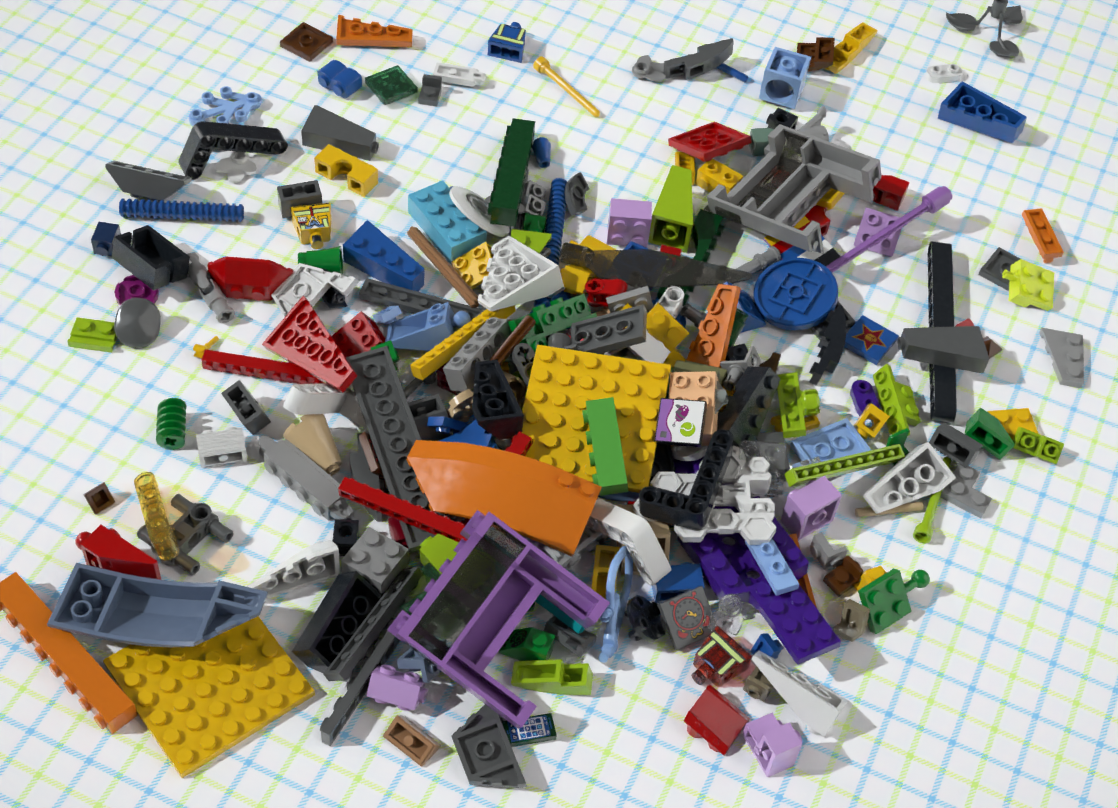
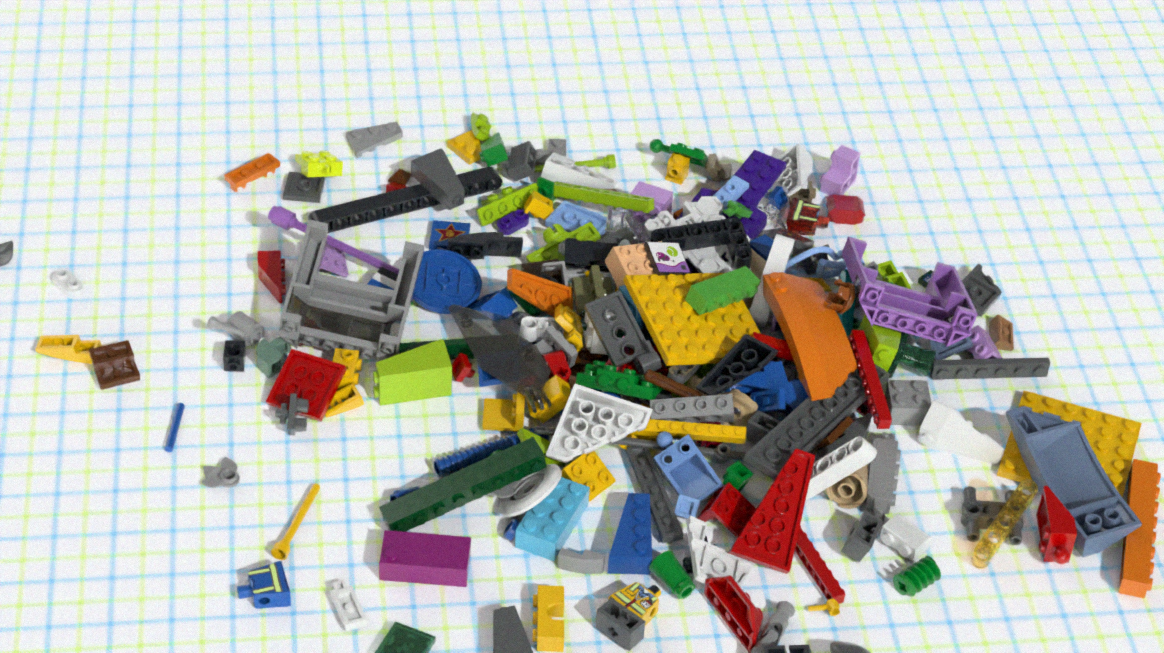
camera: 120 degrees left, 10 degrees down
reddish brown slope [83,482,115,515] -> none
black slope [291,571,382,674] -> none
dark grey plate [323,567,423,682] -> none
black brick [332,518,360,556] -> none
medium nougat axle [407,226,479,308] -> none
dark grey bracket [418,74,442,107] -> none
dark grey tile [565,172,590,216] -> none
lavender brick [606,198,652,248] -> none
dark grey slope [663,38,734,80] -> none
light grey pin [722,246,781,284] -> none
light blue brick [758,47,811,109] -> none
light grey bracket [810,532,848,569] -> none
reddish brown bracket [823,555,864,597] -> none
blue wedge [937,81,1027,143] -> none
none -> dark grey hips [274,394,309,436]
none -> magenta brick [379,530,471,587]
none -> light grey slope [557,548,605,574]
none -> bright green plate [722,200,753,218]
none -> dark orange piece [825,279,856,314]

